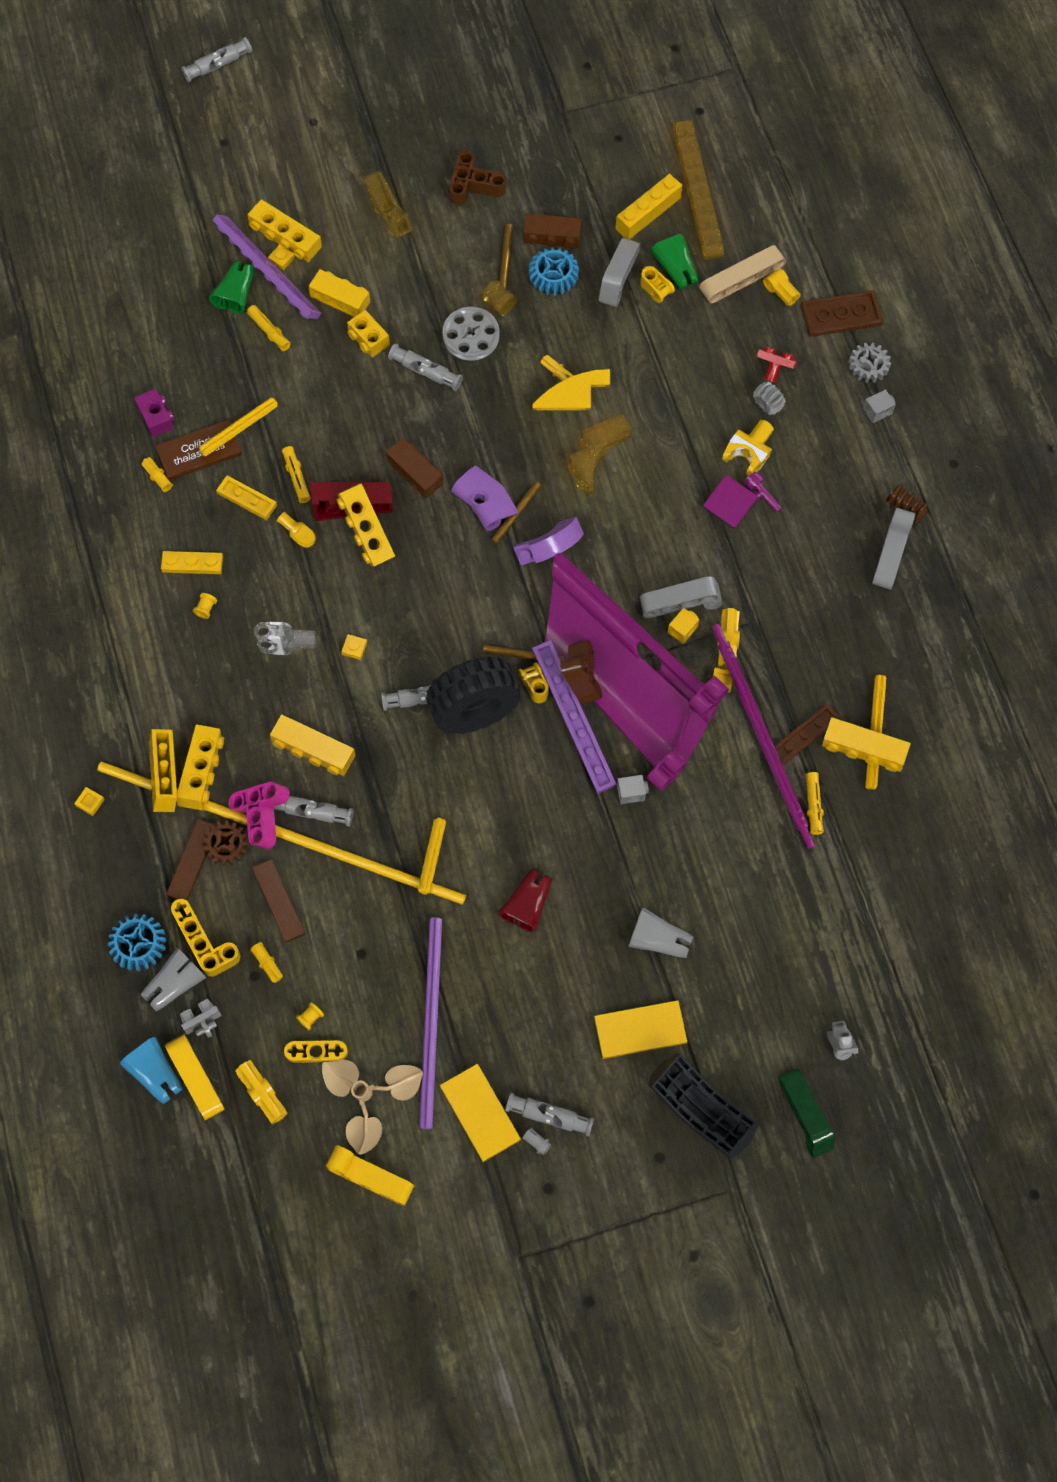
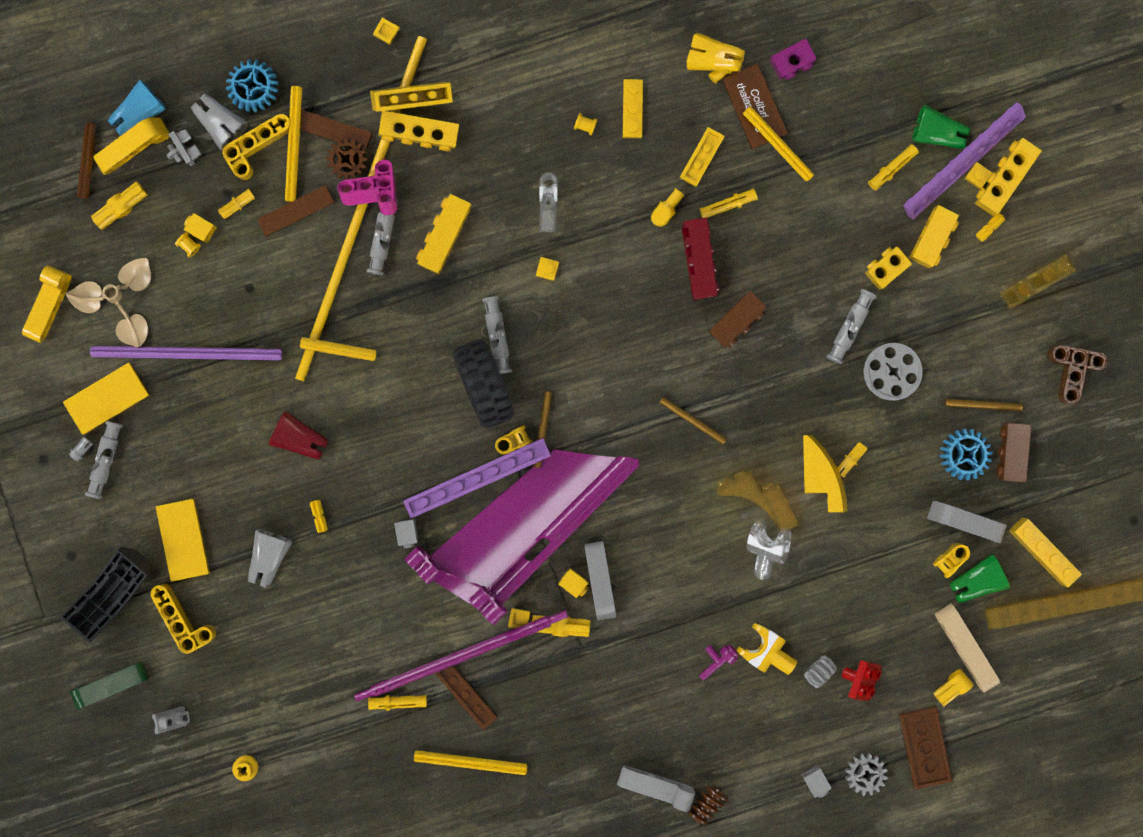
camera: 90 degrees right, 20 degrees up
yellow beam [284,1040,348,1063] -> none
yellow brick [336,483,395,566] -> none
medium lavender panel [451,466,518,531] -> none
clear yellow wheel [482,280,517,316] -> none
medium lavender arch [514,516,584,565] -> none
reddish brown beam [560,639,602,704] -> none
magenta tile [703,475,758,529] -> none
yellow brick [822,717,911,772] -> none
none -> reddish brown axle [77,122,97,199]
none -> yellow beam [151,584,216,654]
none -> yellow brick [184,213,217,244]
none -> yellow piece [232,755,259,781]
none -> yellow axle [285,86,302,202]
none -> yellow piece [310,500,328,533]
none -> yellow piece [687,33,745,72]
none -> clear connector [747,518,791,579]
none -> yellow piece [976,213,1005,242]

